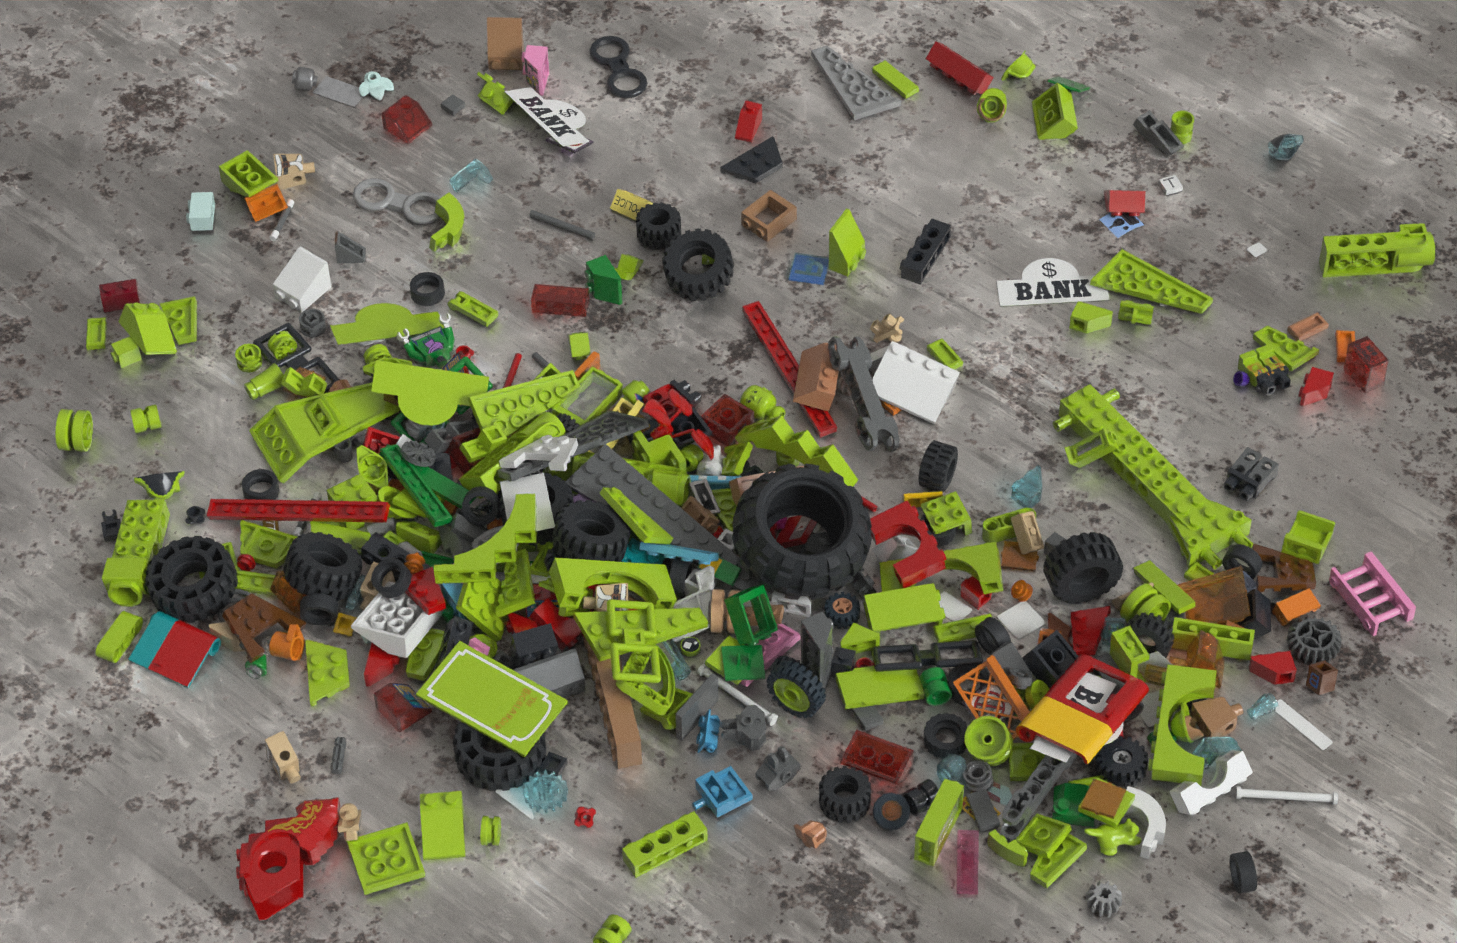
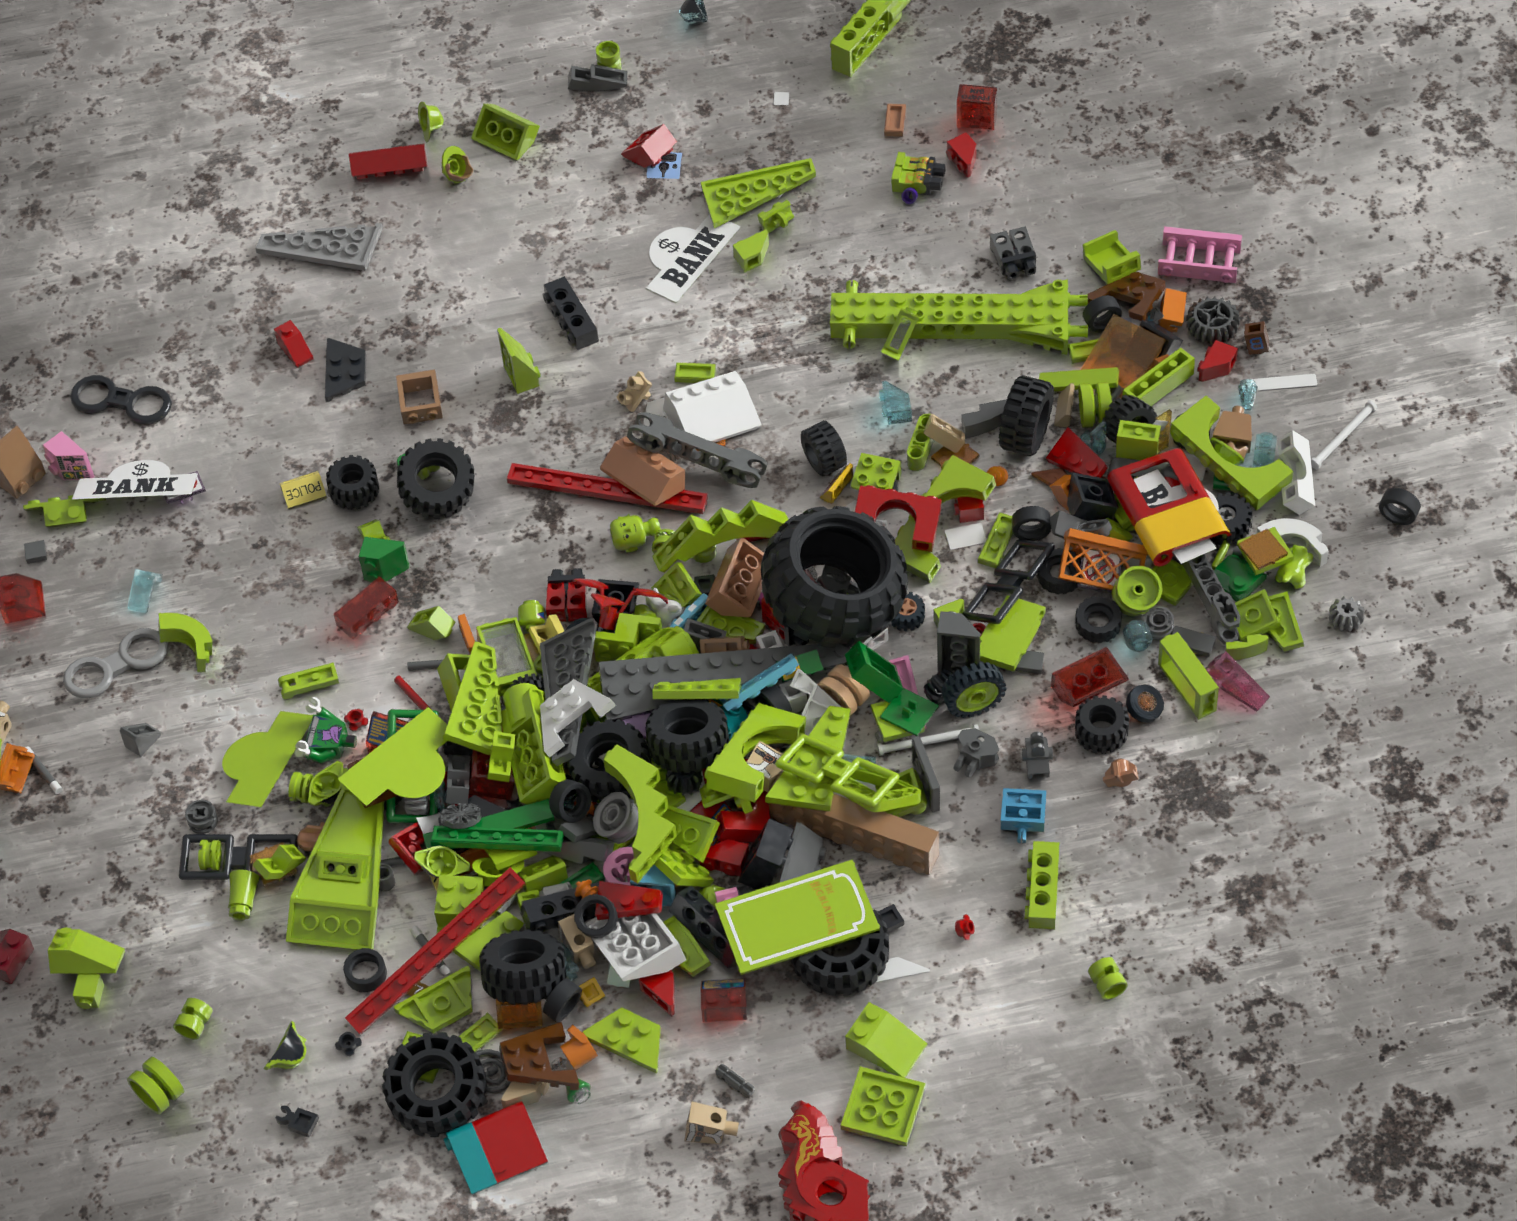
camera: 50 degrees left, 5 degrees up
lime tile [86,317,107,350] -> none
lime beam [95,611,143,663] -> none
lime brick [102,499,170,607] -> none
lime wing [159,296,197,345] -> none
lime wheel [235,344,263,373] -> none
red plate [237,554,256,572] -> none
white slope [273,246,331,313] -> none
tan hips [338,803,362,841] -> none
black tyre [409,272,445,306] -> none
lime wheel [480,816,501,846] -> none
white sticker [500,473,555,531] -> none
clear light blue gear [523,770,569,813] -> none
dark grey bar [530,210,595,239] -> none
tile [680,637,701,657] -> none
dark azure hinge [696,709,720,753] -> none
clear red brick [701,394,754,446] -> none
clear light blue piece [788,253,829,285] -> none
lime panel [863,583,945,635] -> none
lime tile [872,60,919,99] -> none
black wheel [902,779,939,816] -> none
green wheel [919,667,952,706] -> none
clear light blue sticker [987,782,1012,805] -> none
white sticker [997,601,1046,639] -> none
green piece [1048,76,1090,93] -> none
white tile [1158,175,1183,195] -> none
clear orange slope [1185,630,1225,689] -> none
lime wing [1253,326,1319,371] -> none
orange tile [1335,330,1356,363] -> none

